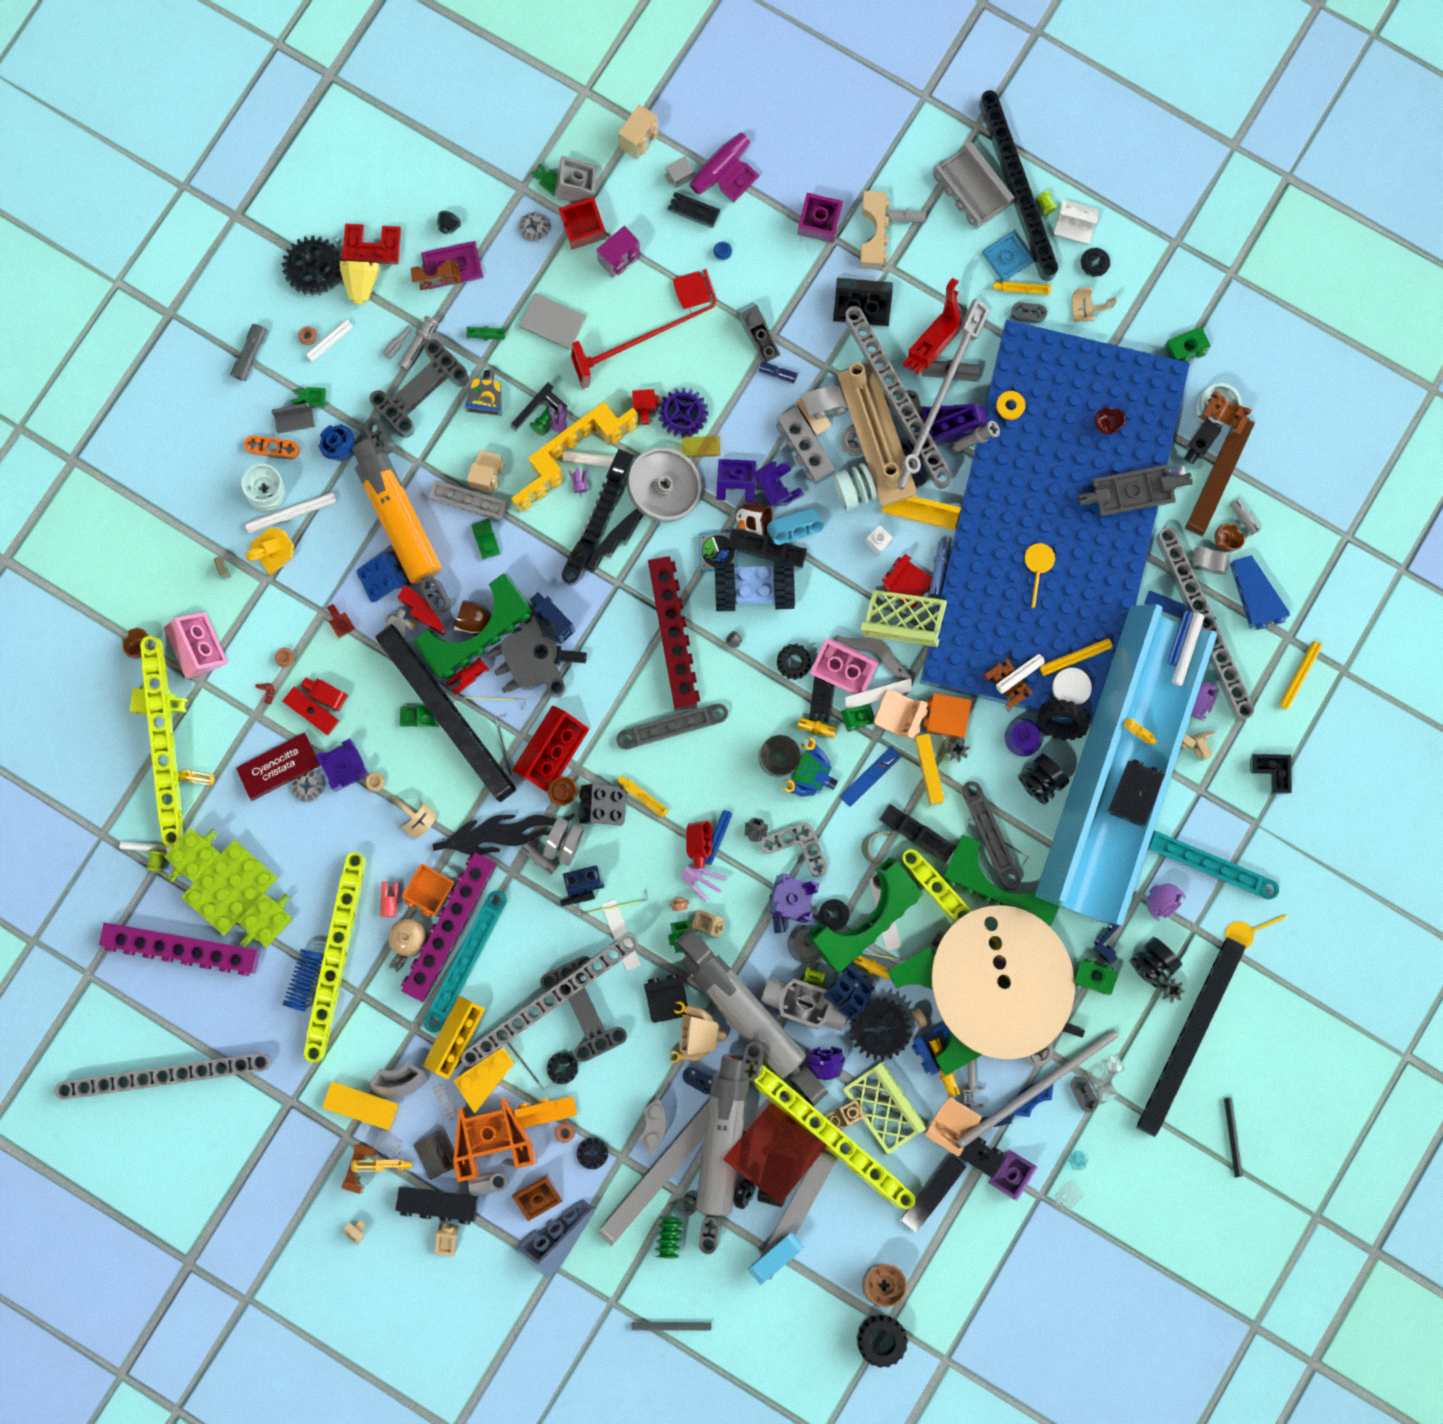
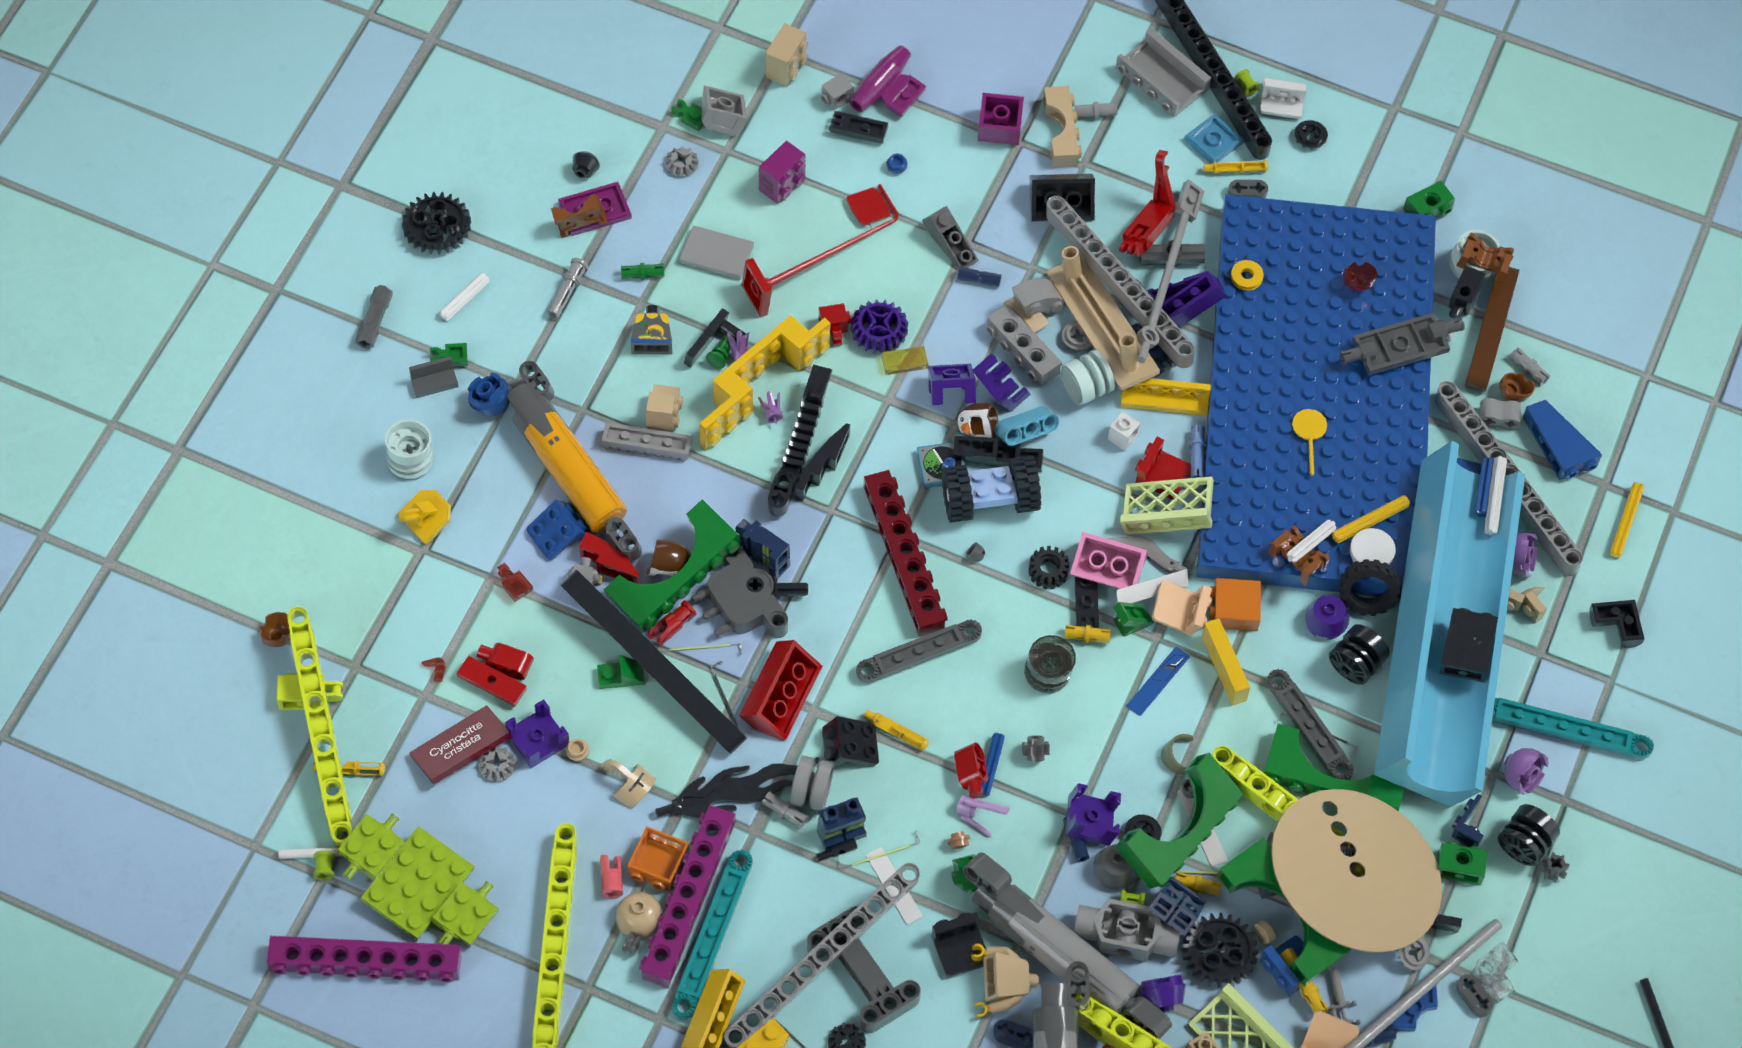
camera: 10 degrees left, 20 degrees down
bright pink slope [164,612,228,679] -> none
dark tan tile [214,556,231,579] -> none
orange beam [244,436,300,459] -> none
white axle [245,492,336,533] -> none
nougat plate [275,648,295,667] -> none
blue piece [282,949,324,1012] -> none
nougat plate [298,326,317,345] -> none
light yellow cone [340,261,380,304] -> none
red plate [342,223,402,265] -> none
dark grey beam [369,339,469,438] -> none
light grey axle [382,326,412,359] -> none
green slope [471,519,501,560] -> none
dark orange hair [547,776,578,806] -> none
red piece [558,197,607,250] -> none
white axle [562,451,615,467] -> none
light grey dish [627,447,702,522] -> none
tan bracket [691,909,725,938] -> none
light grey beam [760,823,827,877] -> none
torso [781,737,839,797] -> none
black slope [878,804,956,863] -> none
dark grey gear [945,738,970,763] -> none
light grey pin [949,421,1000,454] -> none
tan helmet [1072,287,1118,322] -> none
yellow piece [1123,718,1157,745] -> none
black beam [1136,937,1246,1137] -> none
yellow piece [1225,915,1286,949] -> none

